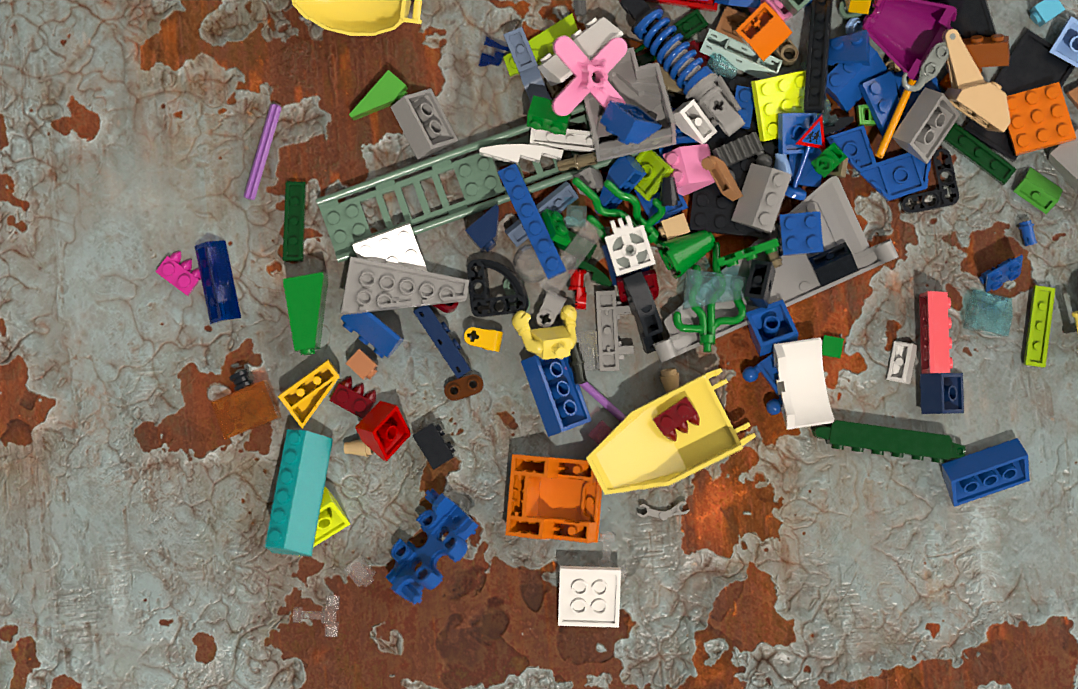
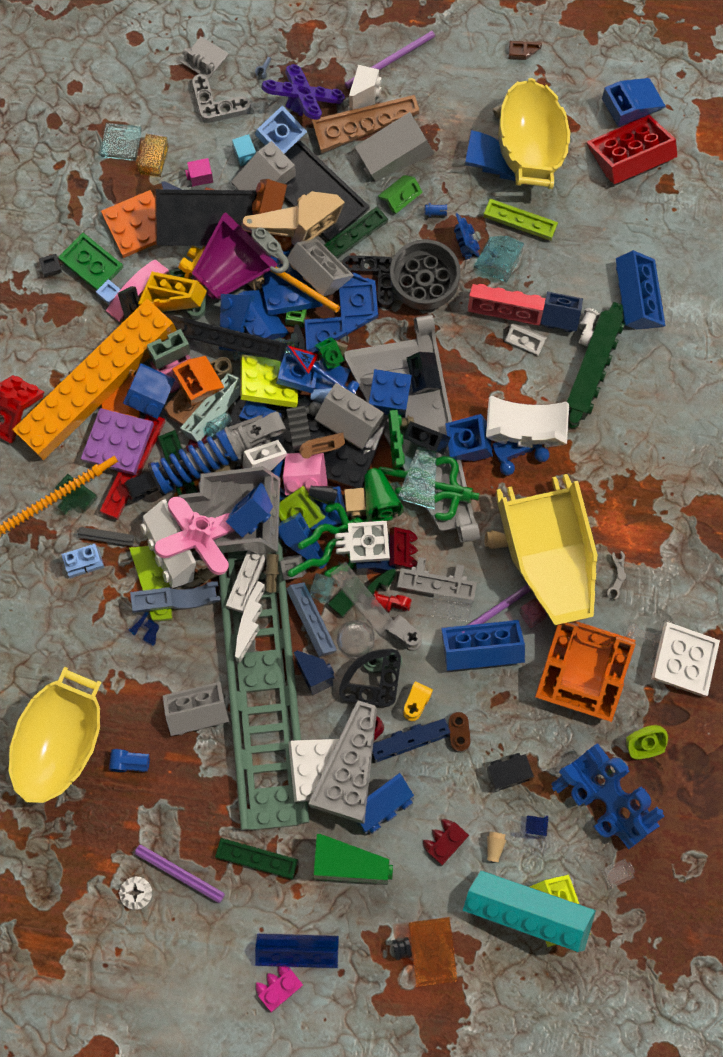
camera: 80 degrees left, 15 degrees down
yellow wedge [278,359,340,429] -> none
clear bar [293,595,340,637] -> none
nougat brick [345,349,378,380] -> none
bright green slope [349,70,408,121] -> none
red slope [355,401,411,461] -> none
blue plate [498,163,567,280] -> none
light yellow torso [512,305,577,360] -> none
green brick [527,95,572,135] -> none
green plate [541,208,571,247] -> none
pearl dark grey pin [569,343,588,385] -> none
black slope [622,271,664,354] -> none
dark red plate [653,396,700,441] -> none
green tile [822,335,844,359] -> none
light blue plate [845,17,863,35] -> none
orange plate [1007,82,1076,156] -> none
none -> blue piece [109,749,150,772]
none -> white gear [119,876,152,910]
none -> light grey slope [231,141,296,190]
none -> dark grey wheel [390,239,460,311]
none -> clear blue panel [524,815,549,839]
none -> white connector [578,308,600,347]
none -> lime piece [626,725,668,759]

